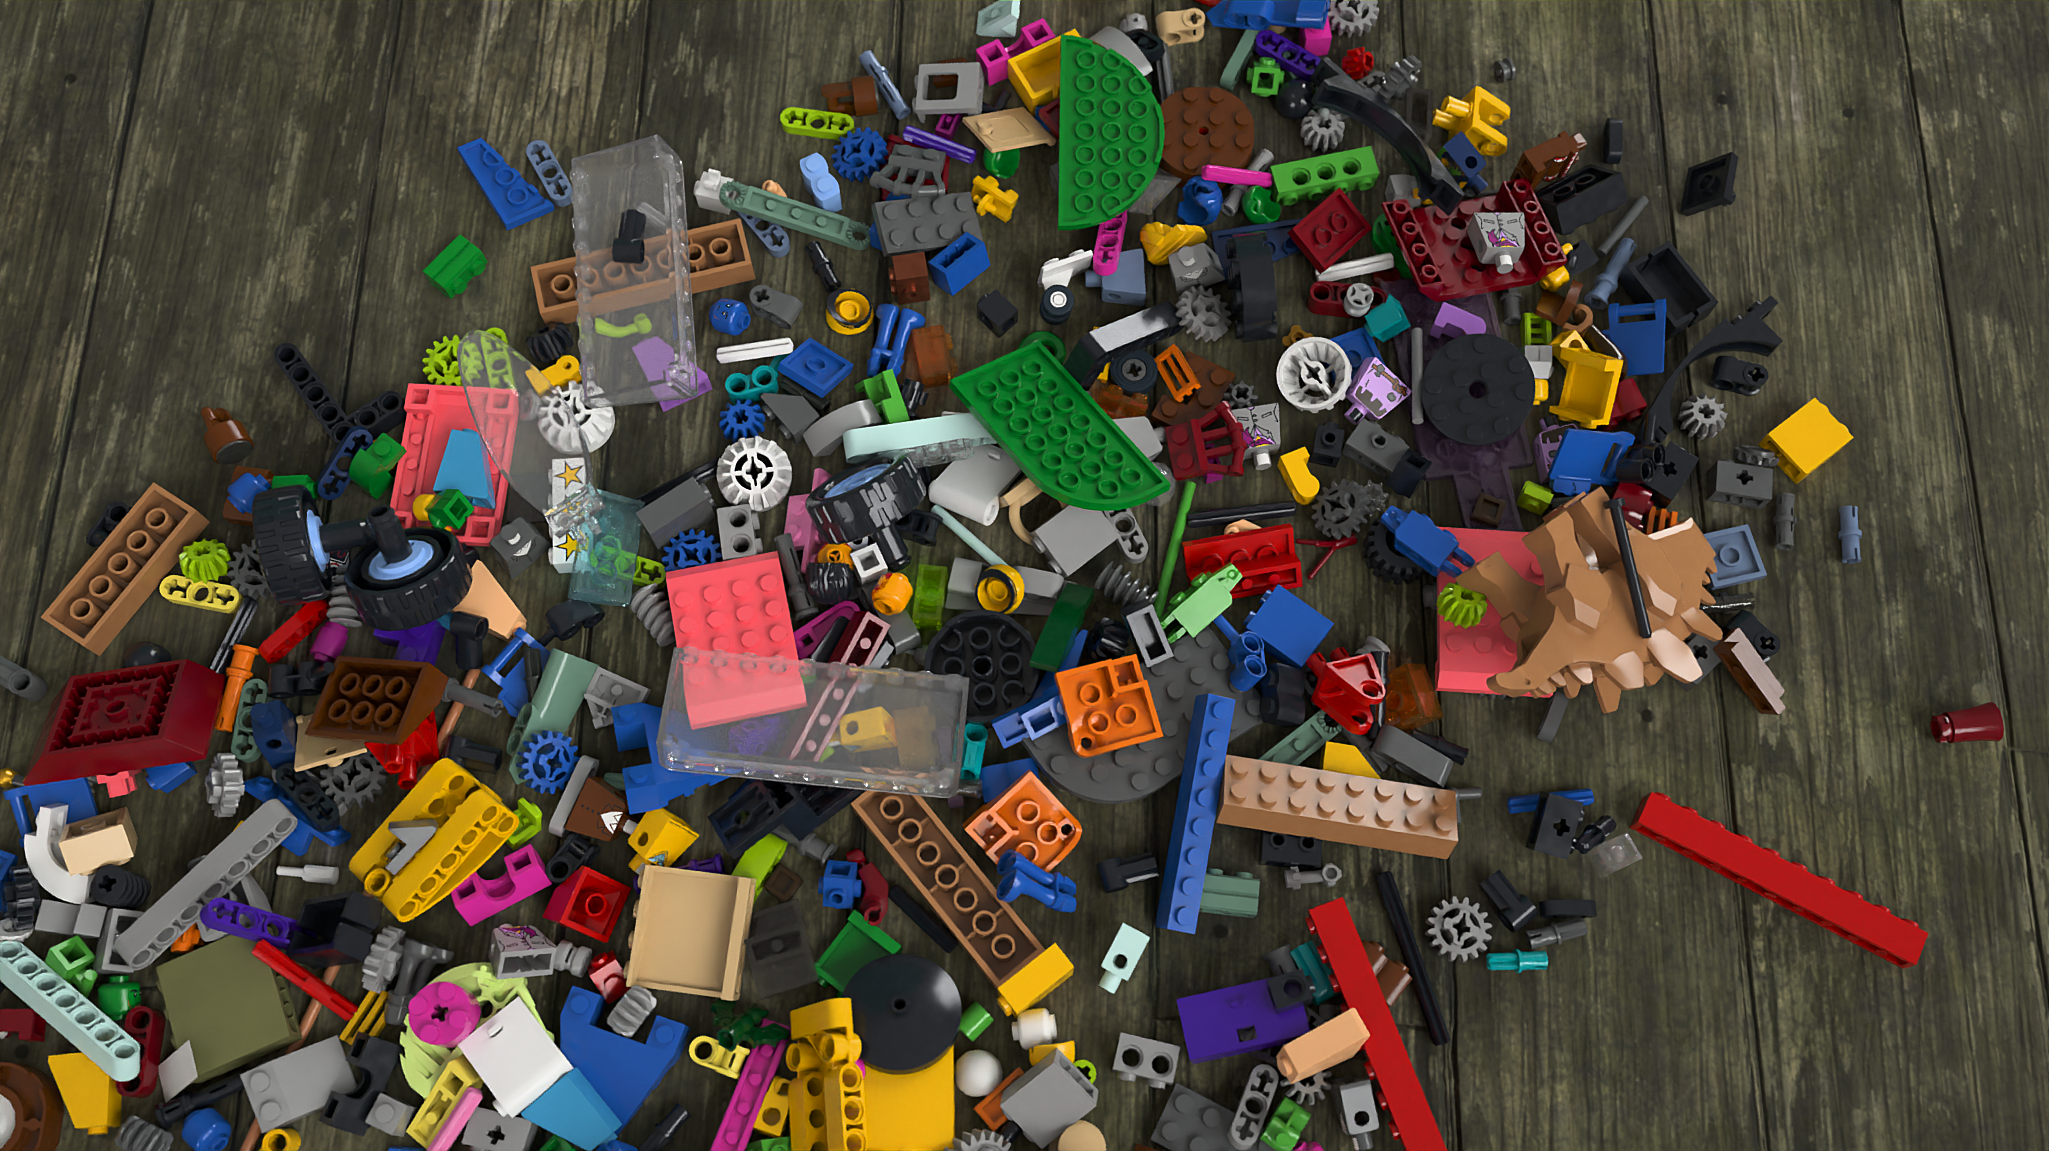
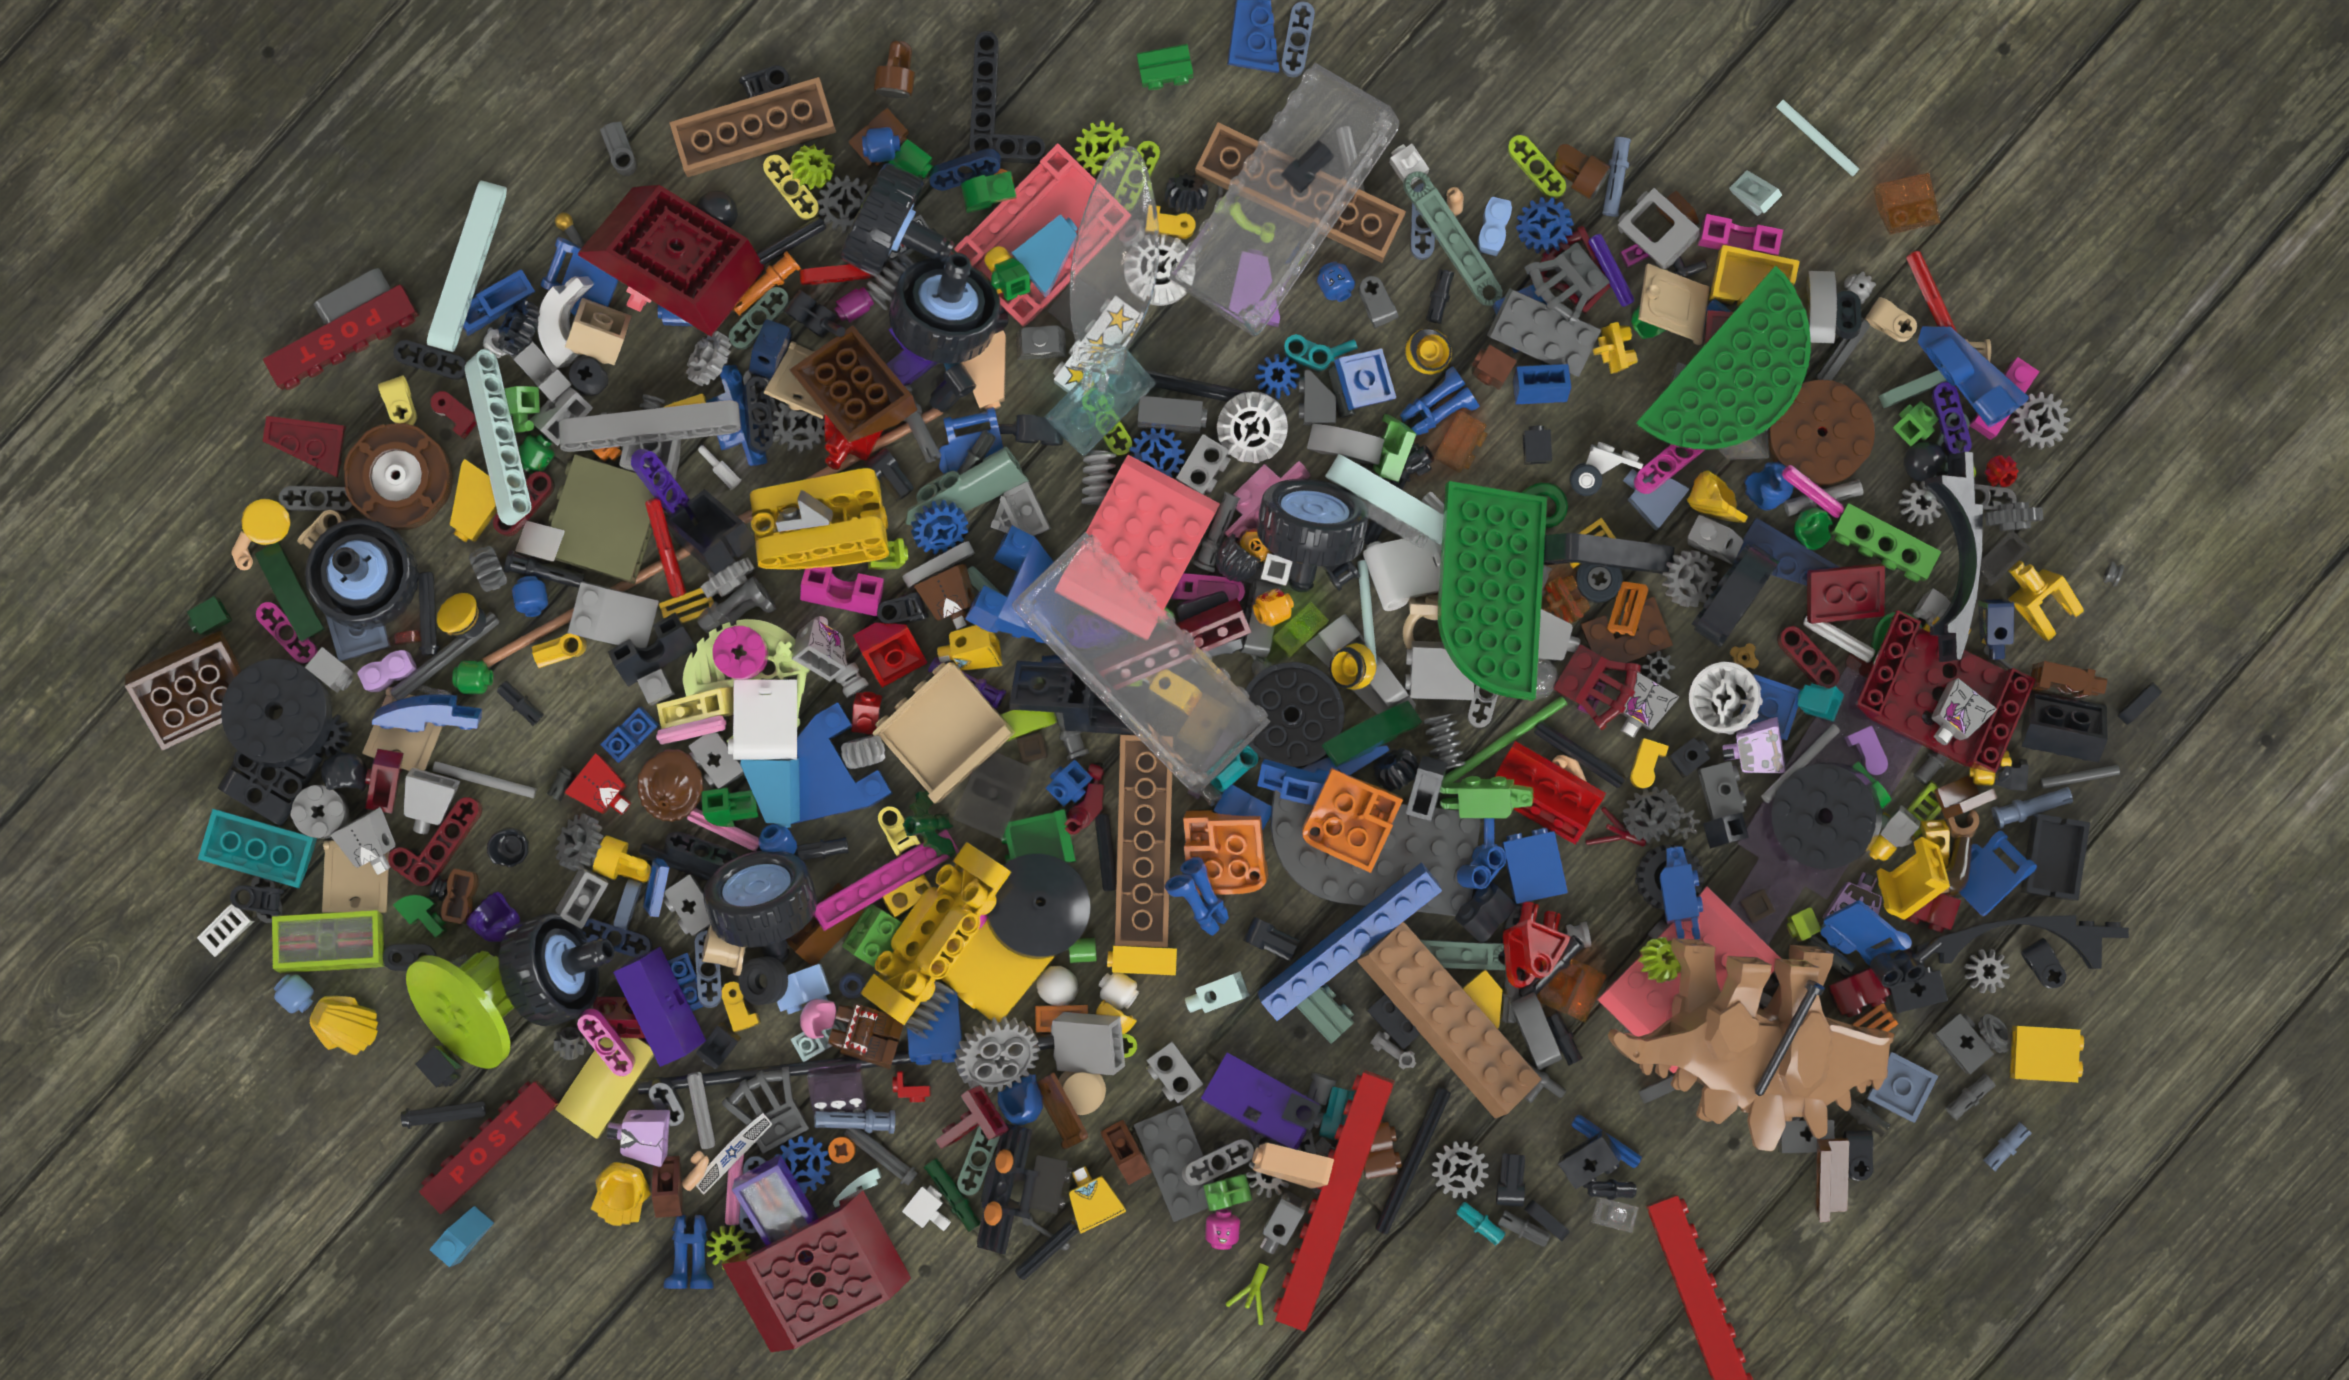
camera: 40 degrees right, 15 degrees up
white axle [716,337,793,363] -> none
light grey wheel [1343,283,1374,317] -> none
black tile [1680,152,1738,216] -> none
dark red plant [1930,702,2004,743] -> none

